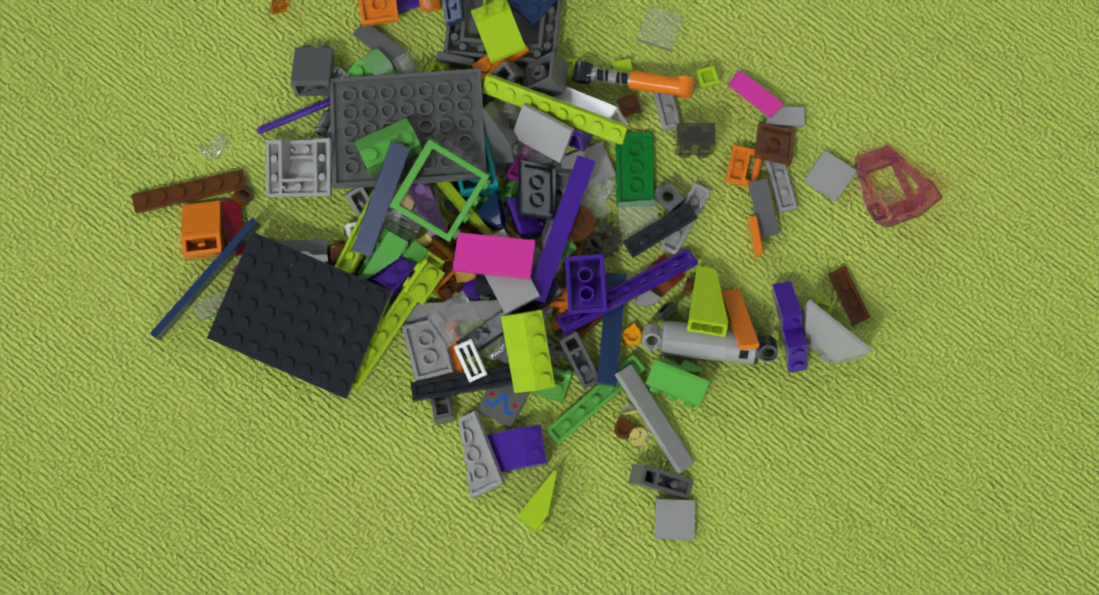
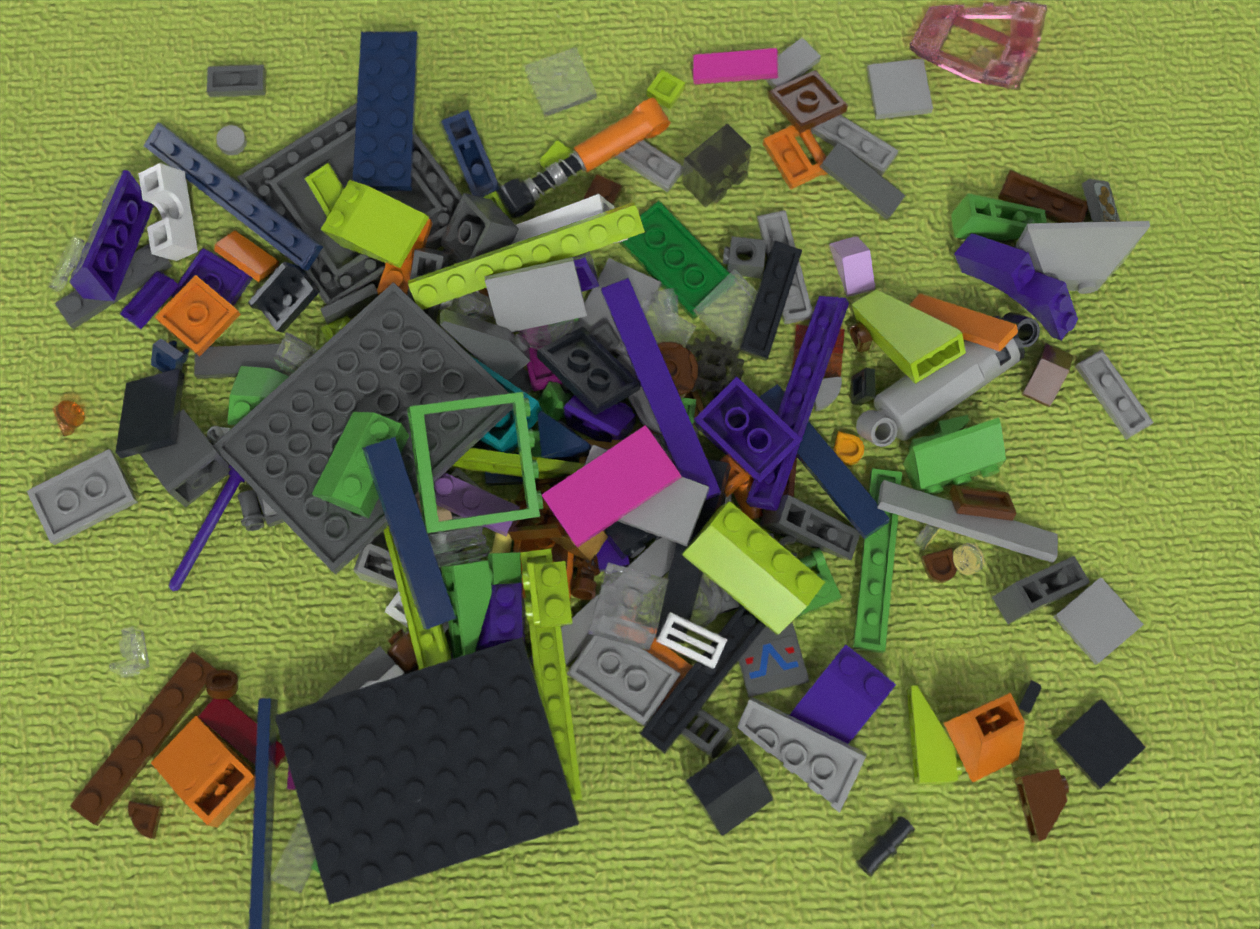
camera: 40 degrees left, 5 degrees down
light grey slope [266,138,332,197] -> none
orange tile [747,216,764,258] -> none
none -> light grey plate [27,449,138,545]
none -> black tile [115,368,185,459]
none -> reddish brown tile [128,801,163,839]
none -> dark blue tile [151,339,189,373]
none -> black bracket [248,262,320,333]
none -> dark blue slope [439,110,500,197]
none -> black slope [685,743,774,837]
none -> lavender slope [829,236,875,297]
none -> black pin [856,816,915,877]
none -> orange slope [944,693,1025,782]
none -> reddish brown tile [949,485,1017,521]
none -> bright green slope [951,193,1047,241]
none -> reddish brown slope [1014,768,1069,843]
none -> black tile [1016,680,1042,716]
none -> slope [1022,343,1073,407]
none -> black tile [1054,699,1146,790]
none -> light grey tile [1075,350,1154,440]
none -> tile [1082,179,1120,222]

